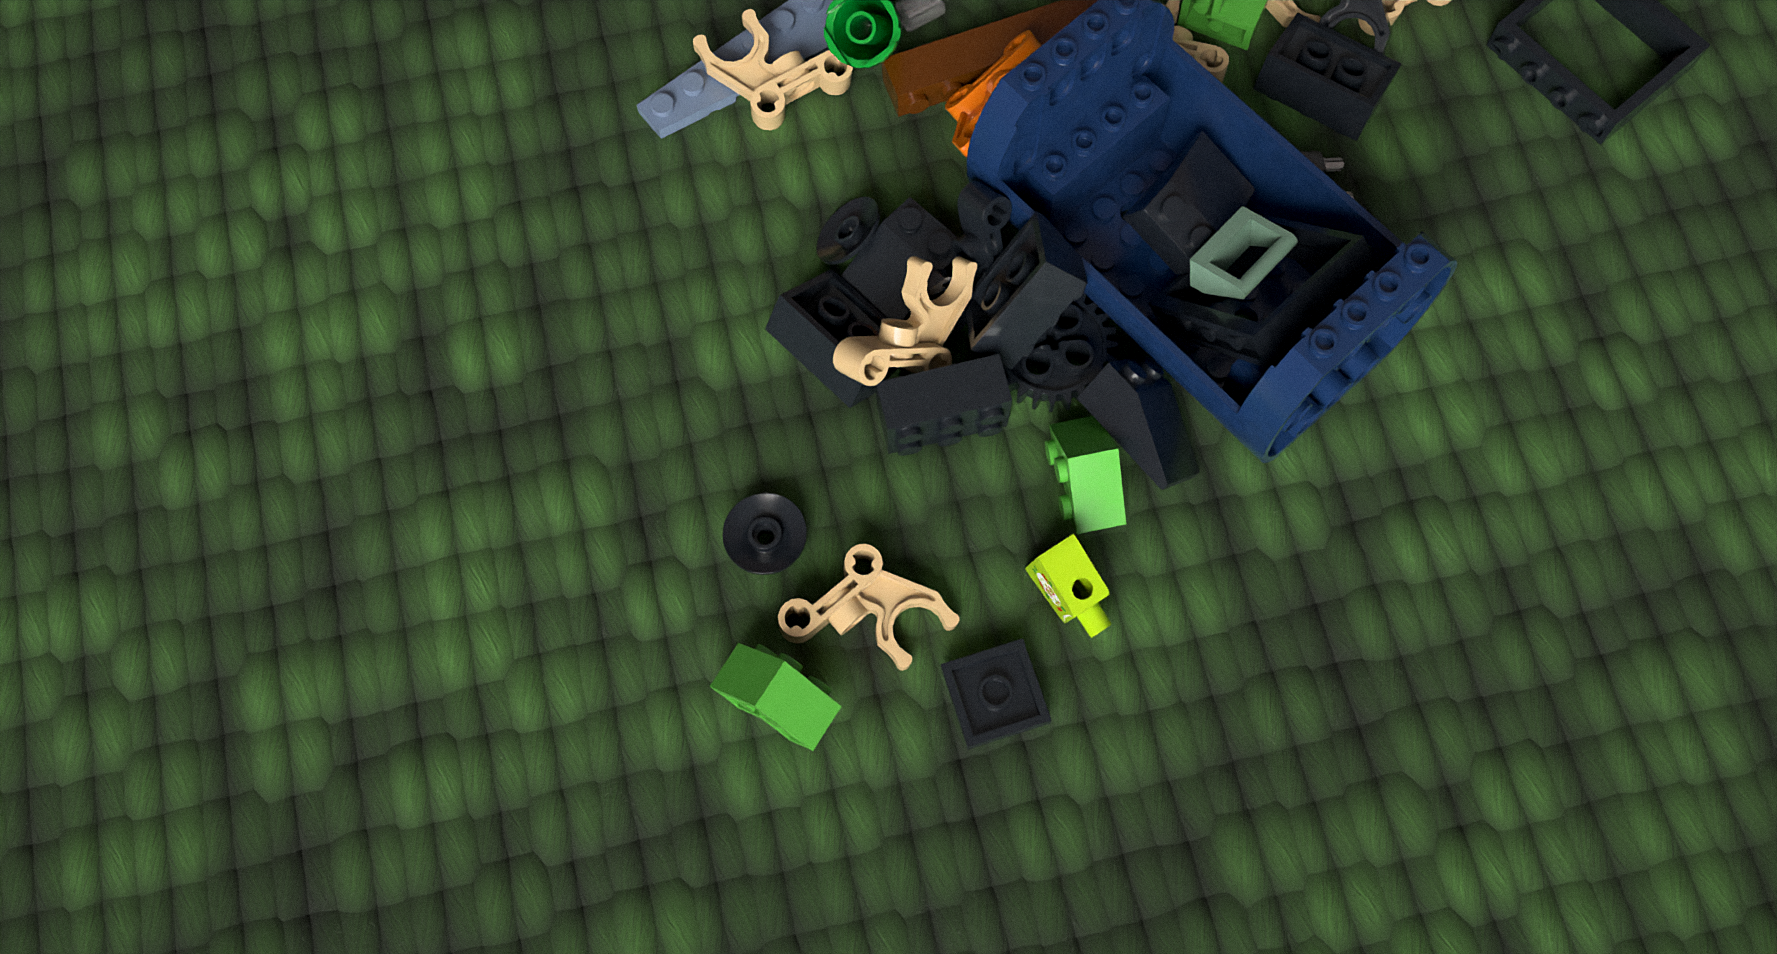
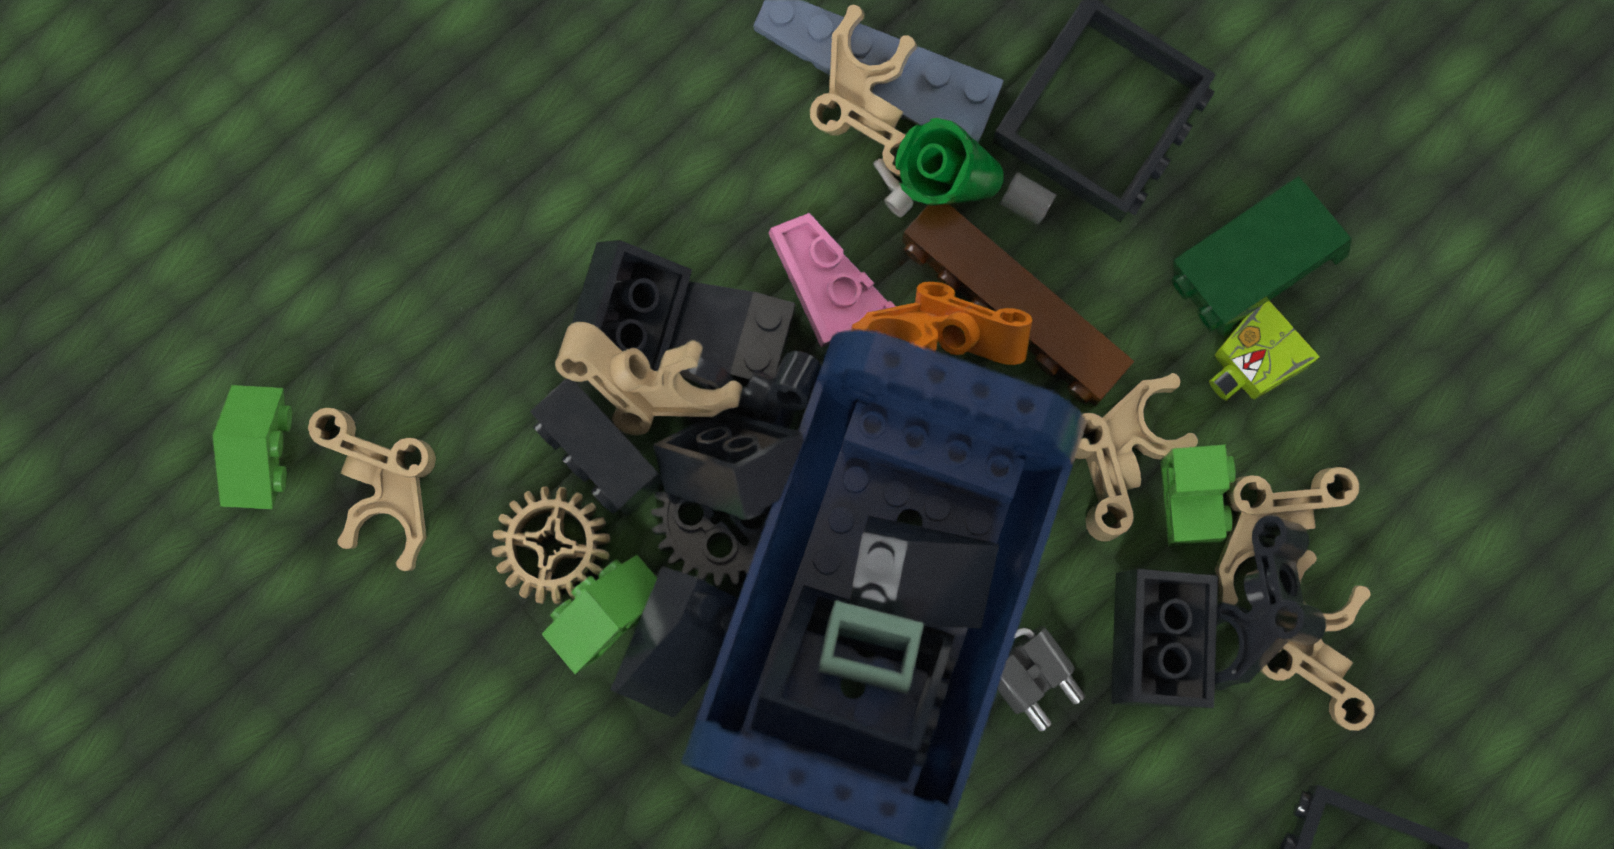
camera: 55 degrees right, 10 degrees up
black dish [722,493,807,575] -> none
black dish [816,197,881,265] -> none
black plate [940,639,1052,750] -> none
lime torso [1025,534,1112,638] -> none
none -> tan gear [492,487,610,604]
none -> bright pink wing [769,213,896,347]
none -> white hand [874,159,913,217]

